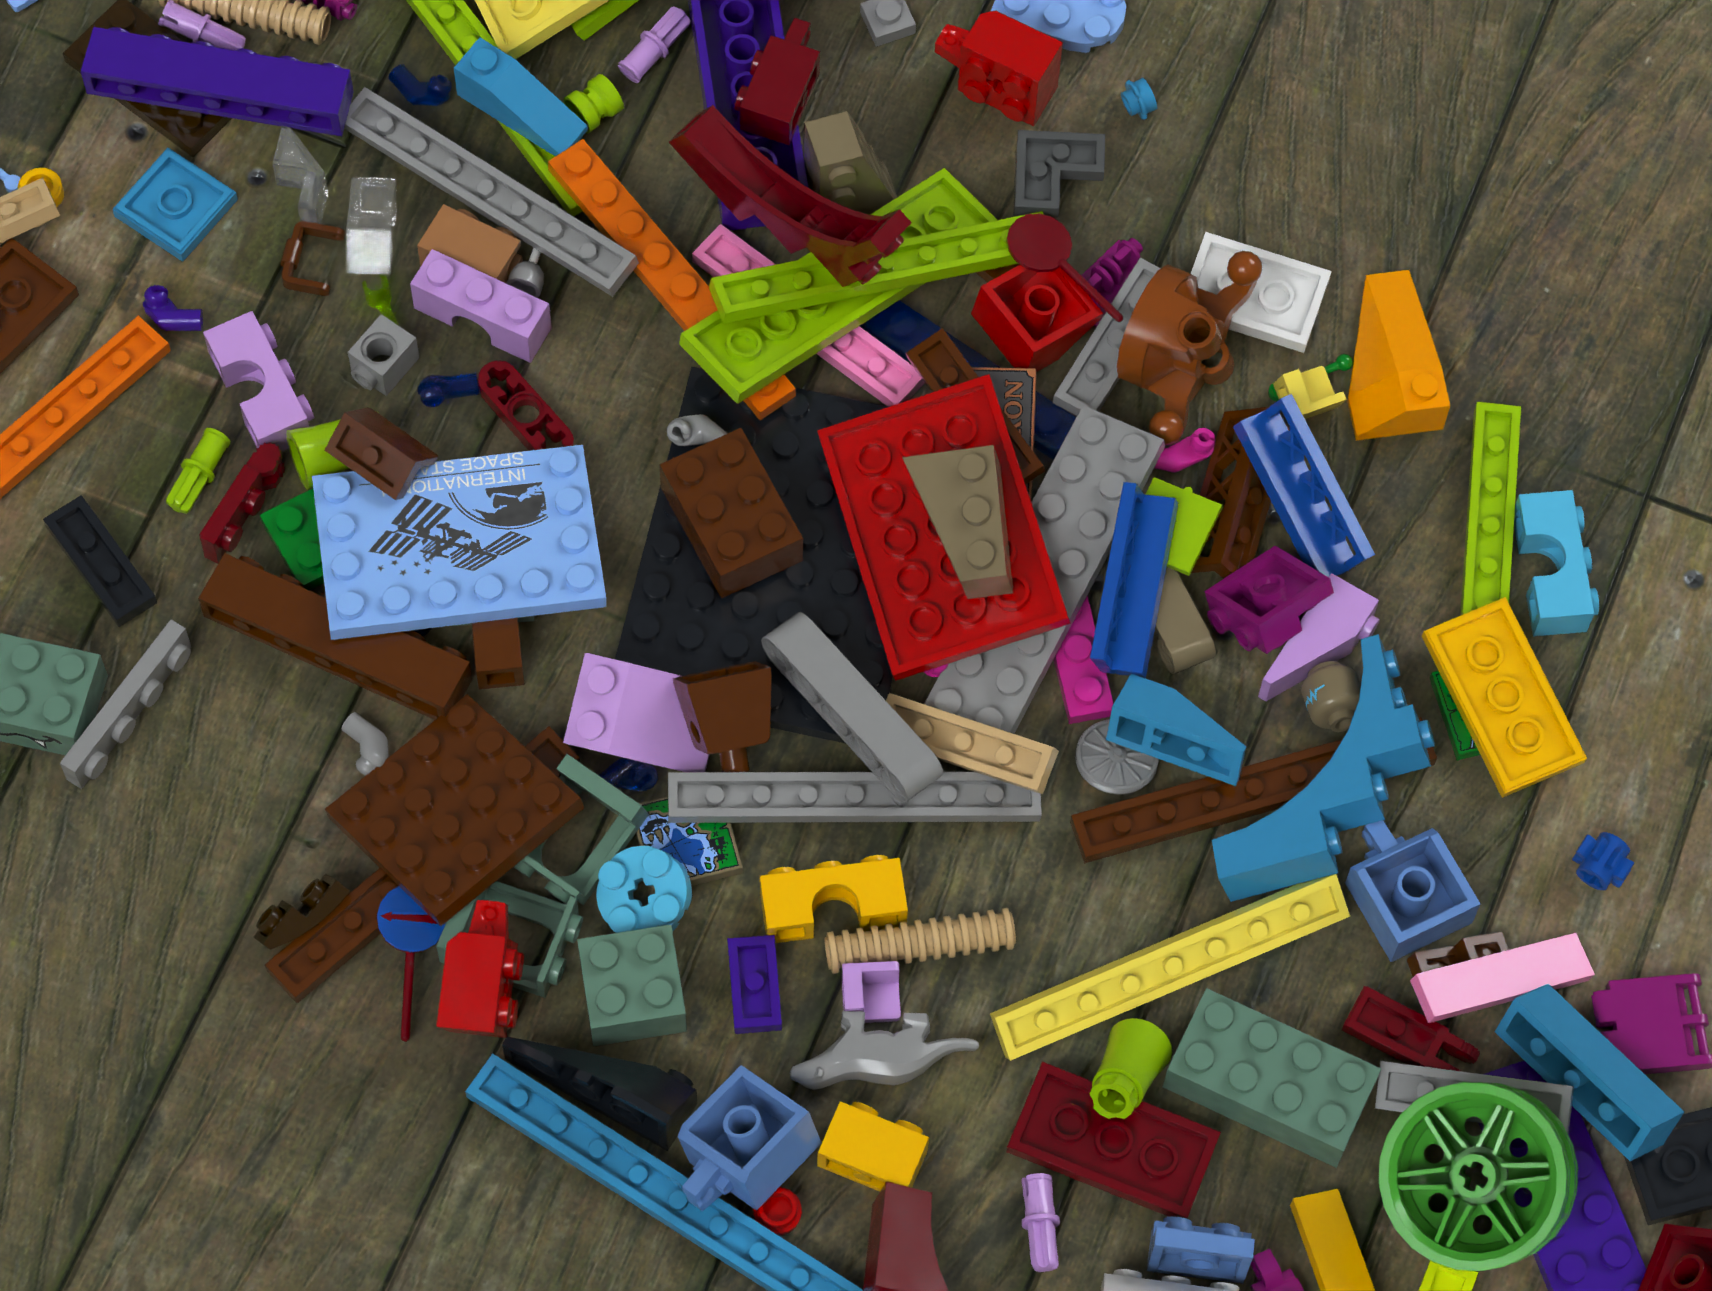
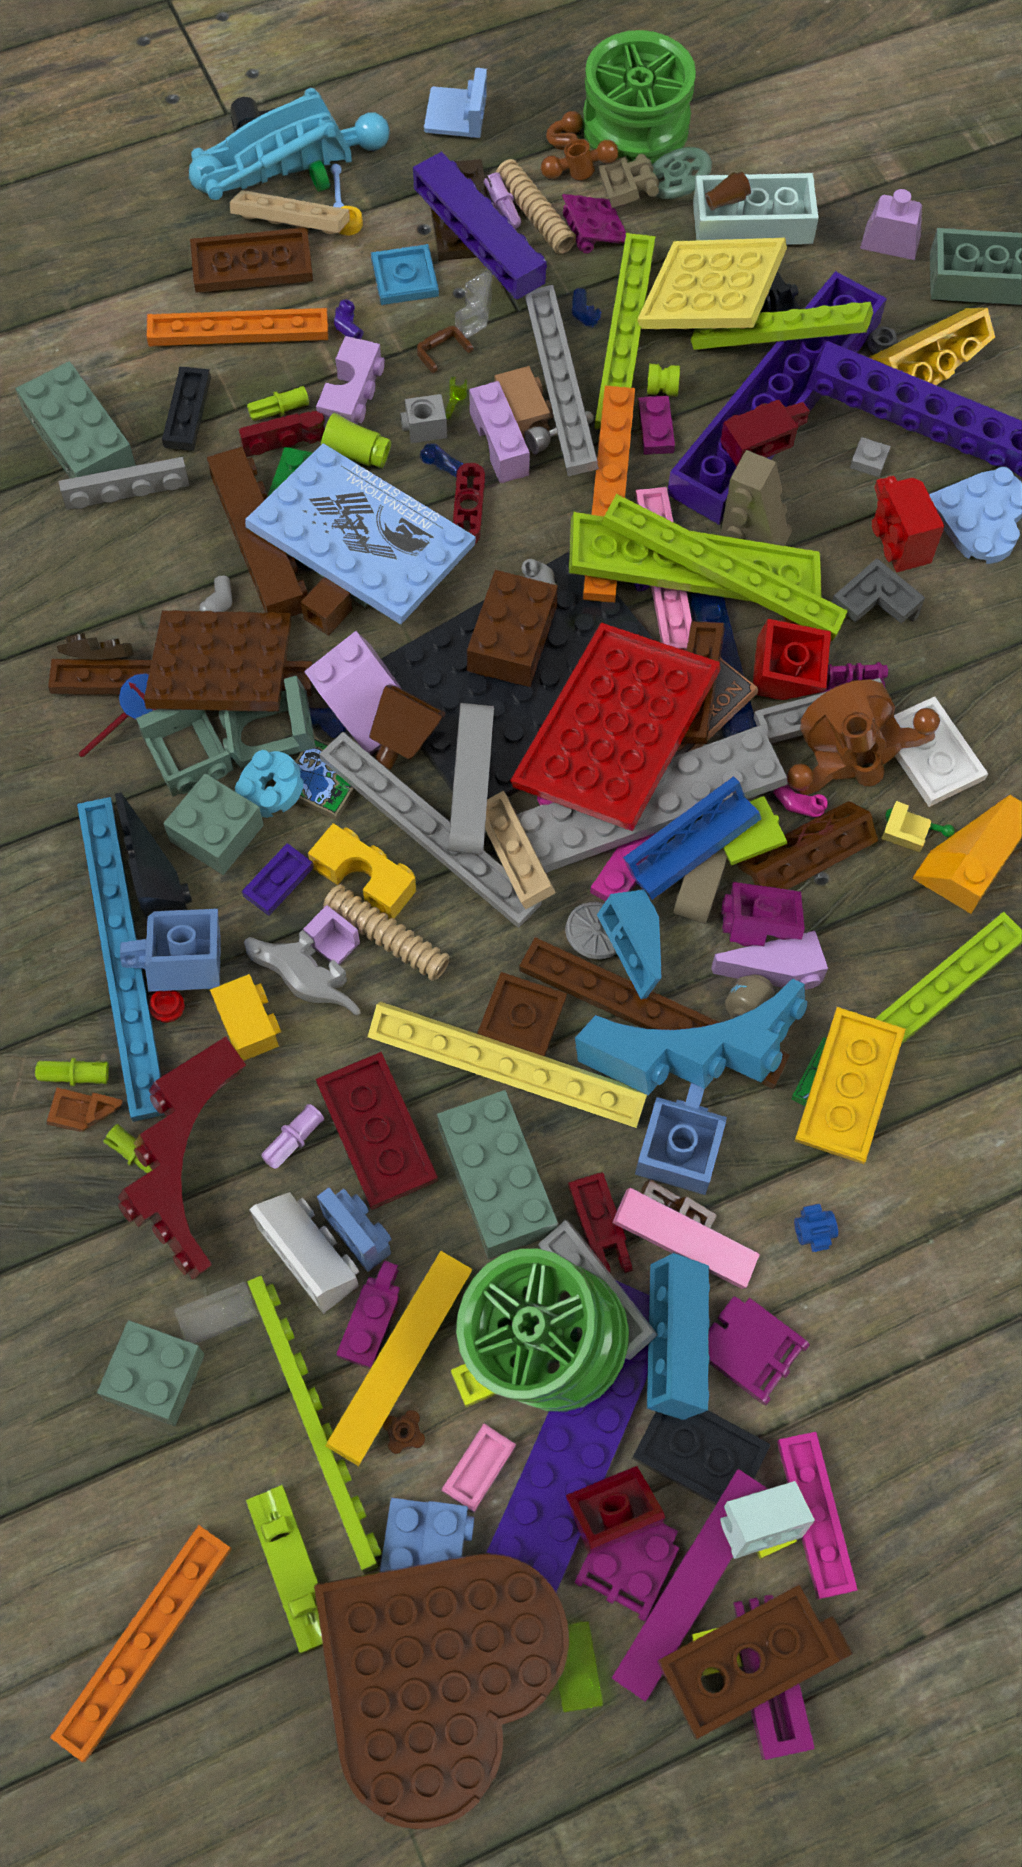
camera: 45 degrees right, 0 degrees up
reddish brown panel [324,407,438,500] -> none
clear slope [346,177,396,275] -> none
red hinge [436,900,524,1038] -> none
dark azure slope [454,37,588,156] -> none
lavender axle [618,6,691,83] -> none
dark red arch [669,105,912,287] -> none
dark tan wedge [902,445,1013,599] -> none
dark red piece [1006,213,1123,322] -> none
lime plant [1090,1018,1172,1119] -> none
dark azure plate [1121,78,1157,120] -> none
blue fence [1233,394,1375,578] -> none
medium azure arch [1514,490,1599,636] -> none
none -> reddish brown plate [477,972,567,1057]
none -> magenta plate [638,396,675,455]

